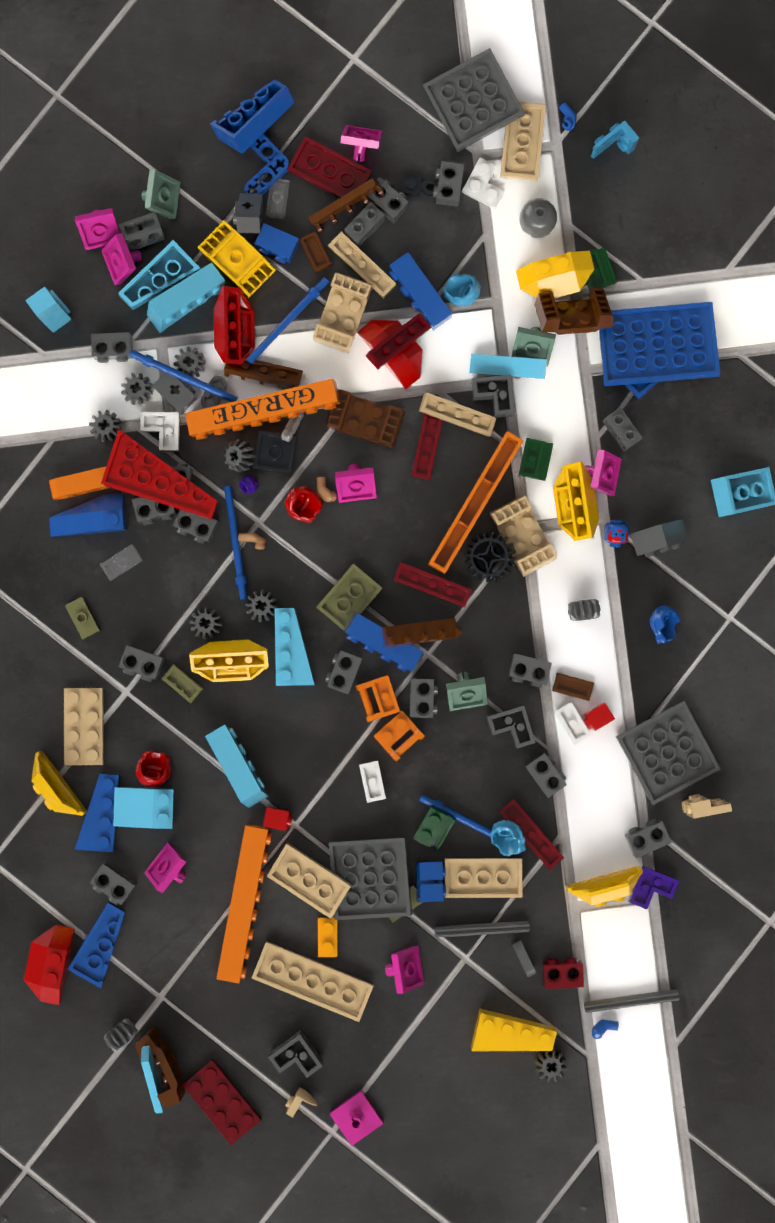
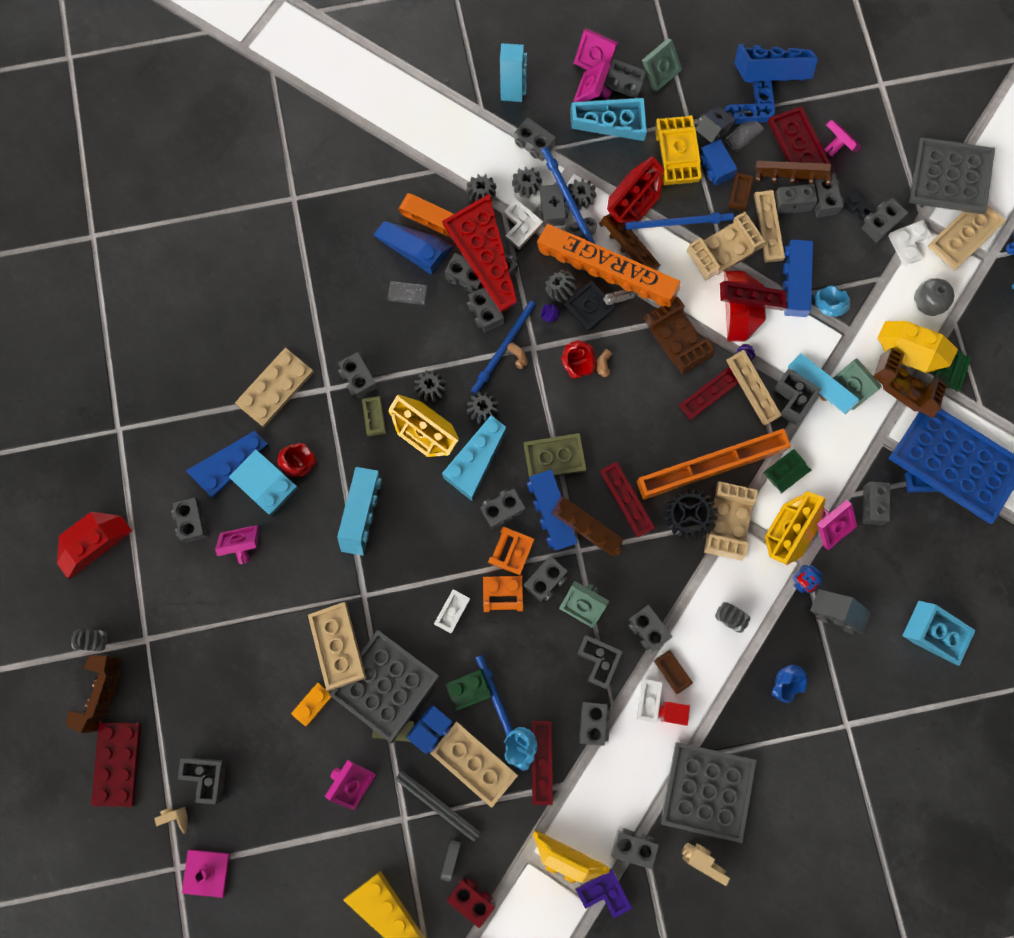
camera: 40 degrees right, 10 degrees down
yellow wedge [31,750,87,816] -> none
olive plate [65,597,100,640] -> none
blue wing [67,901,125,988] -> none
medium azure tile [141,1046,163,1113] -> none
medium azure wedge [147,263,225,333] -> none
orange brick [216,824,272,983] -> none
tan plate [252,941,374,1022] -> none
red brick [263,806,293,831] -> none
dark pink tile [335,464,377,503] -> none
none -> dark purple plate [736,344,755,361]

